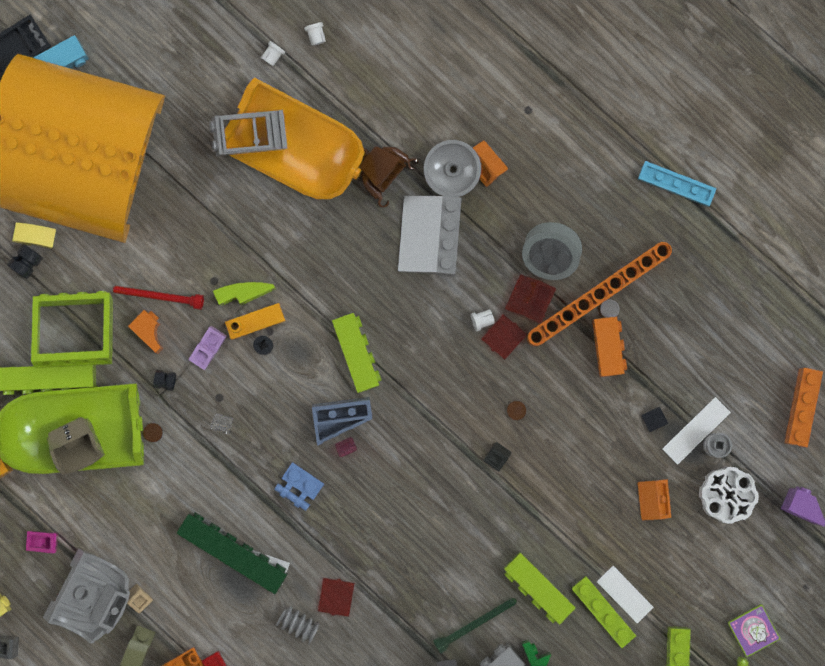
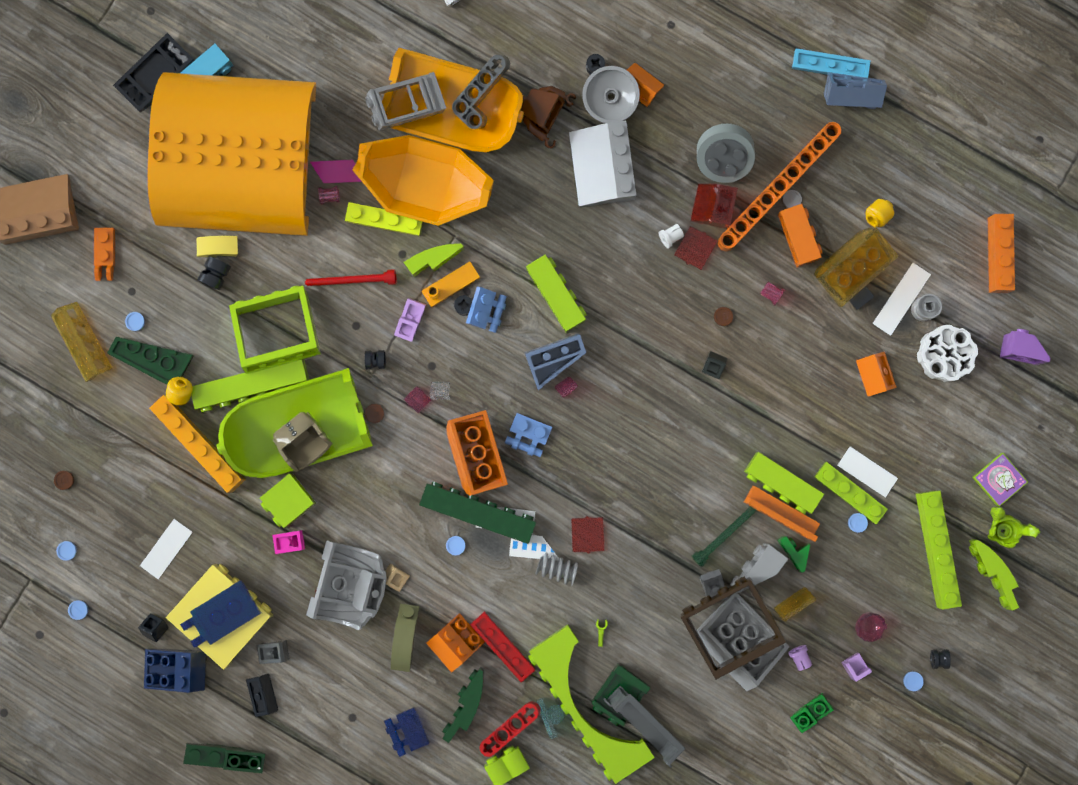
camera: 10 degrees left, 0 degrees up
orange arch [128,310,164,354] -> none
white bush [261,41,285,66] -> none
none -> lime piece [260,473,317,528]
none -> dark pink sticker [310,160,362,183]
none -> clear pink bush [318,186,340,205]
none -> neon yellow plate [345,202,423,236]
none -> light orange panel [352,135,494,226]
none -> clear pink slope [403,386,431,413]
none -> light blue piece [446,536,465,555]
none -> orange windscreen [447,410,508,496]
none -> dark grey beam [452,55,511,129]
none -> medium blue plate [466,287,507,333]
none -> white sticker [509,535,559,561]
none -> black wheel [586,54,605,75]
none -> orange fence [744,486,820,542]
none -> clear pink bush [760,281,786,306]
none -> clear yellow windscreen [814,227,899,307]
none -> sand blue wedge [824,72,887,109]
none -> light blue piece [848,513,868,533]
none -> yellow head [865,199,894,227]

